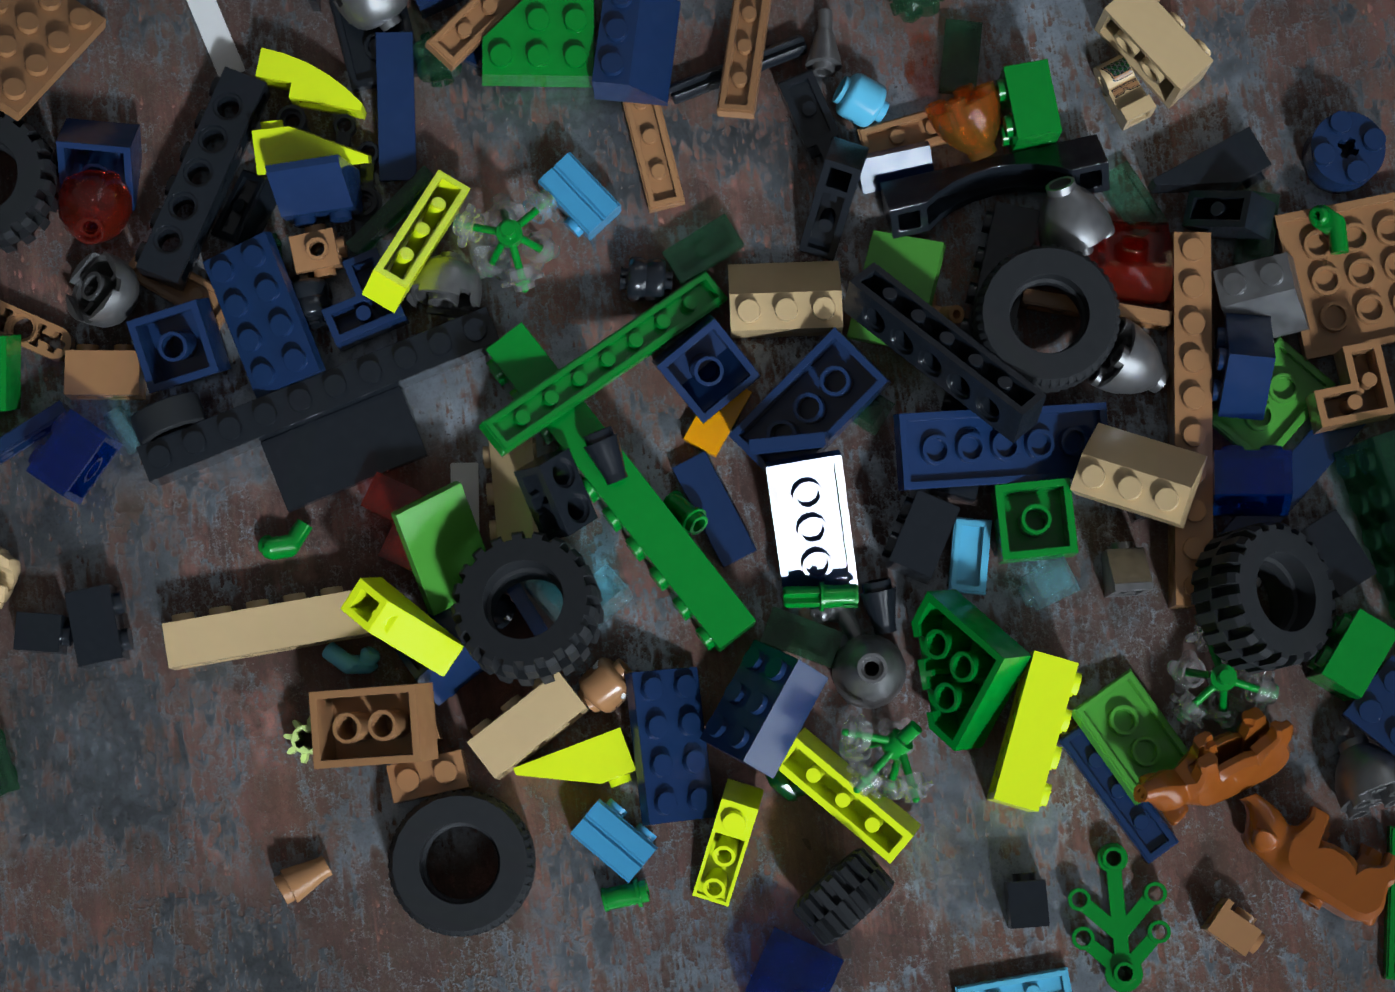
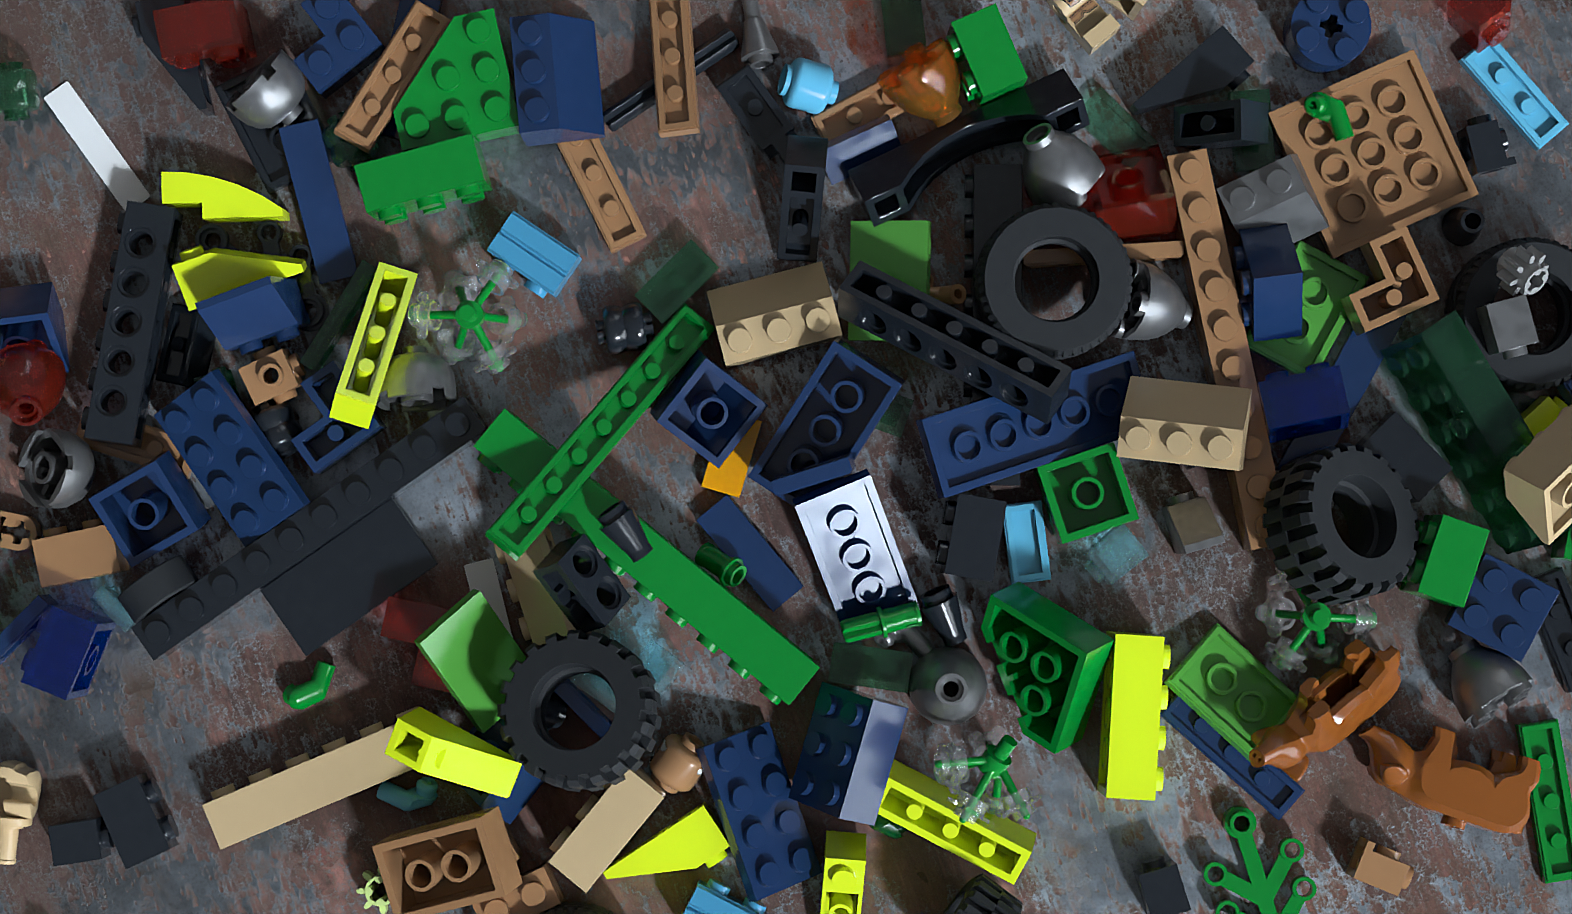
camera: 15 degrees left, 5 degrees up
none -> green brick [354,133,493,225]

